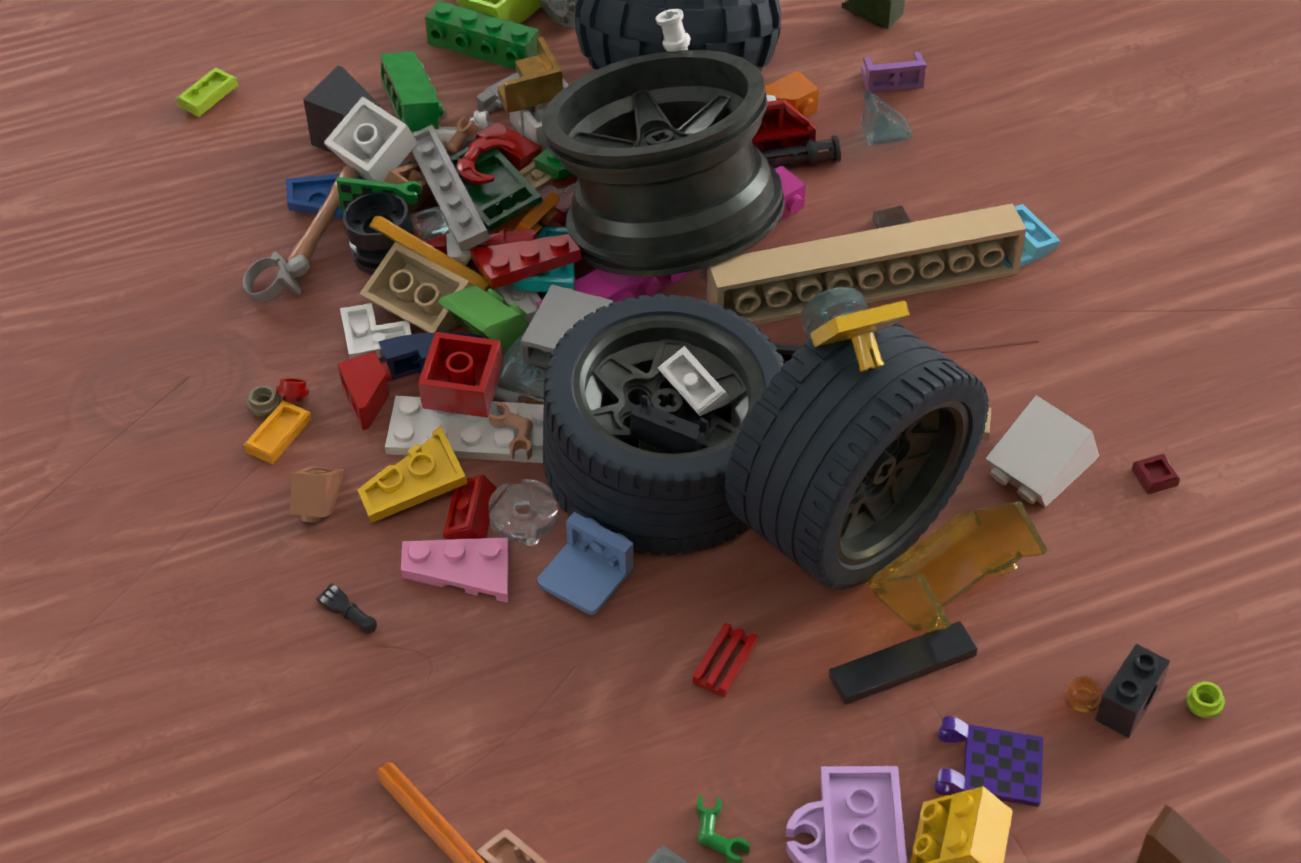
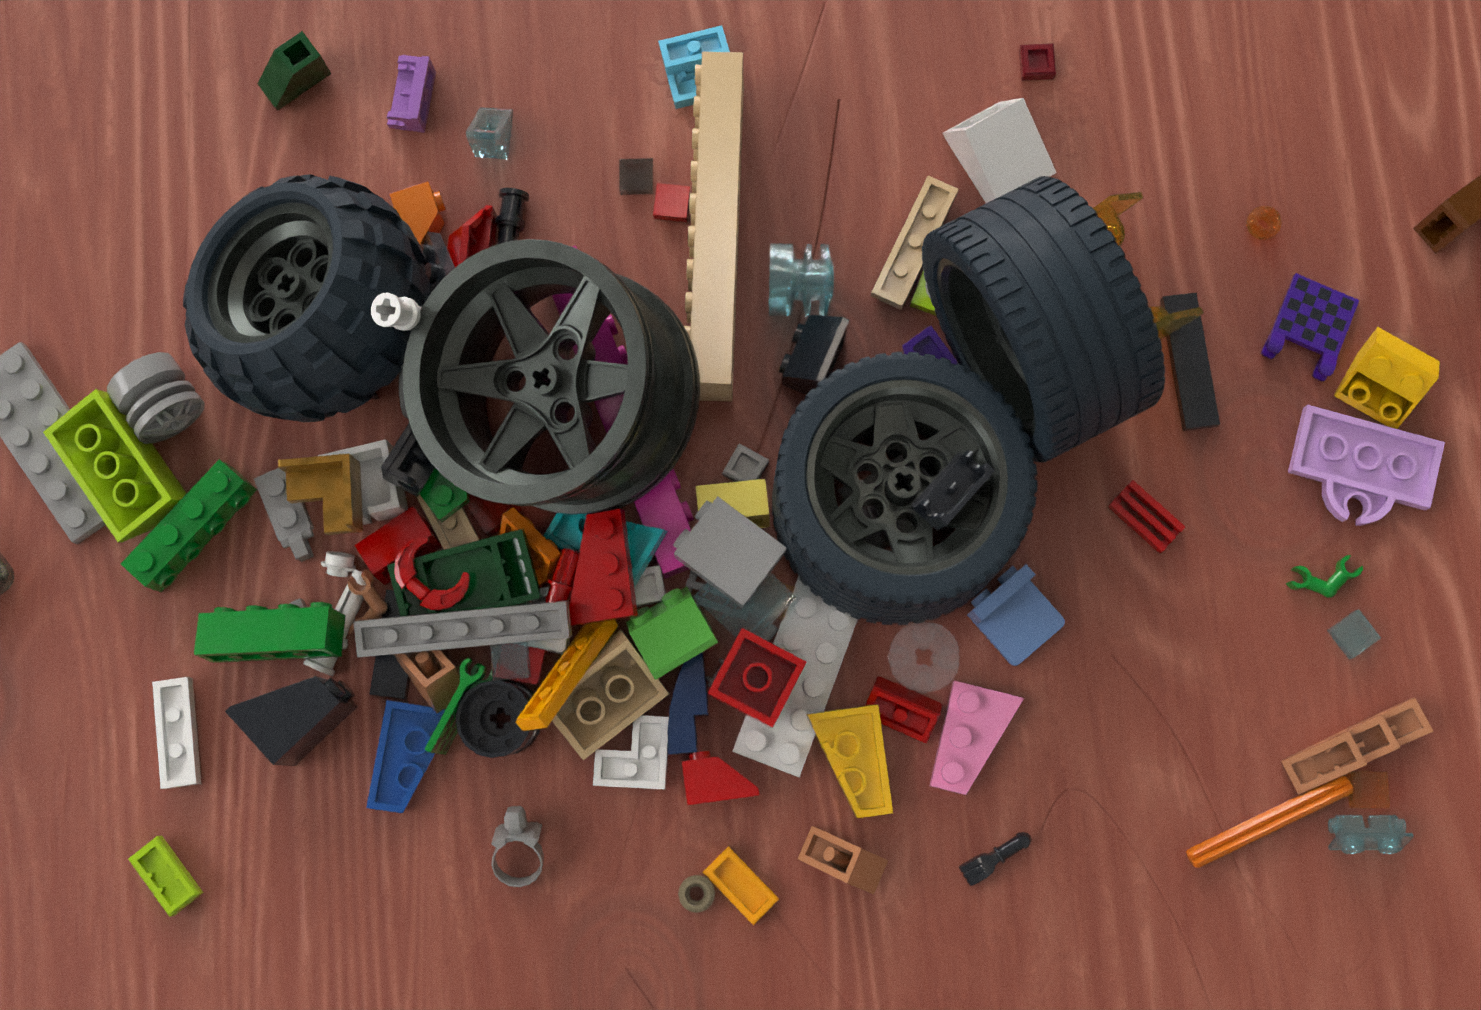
camera: 70 degrees left, 30 degrees up
red plate [276,378,309,402] -> none
nougat piece [286,166,360,263] -> none
white slope [324,96,418,182] -> none
nougat arm [488,402,533,460] -> none
white slope [658,346,730,416] -> none
yellow tile [810,300,910,372] -> none
black brick [1095,644,1170,738] -> none
lime plate [1186,681,1225,718] -> none
none -> white plate [152,677,201,789]

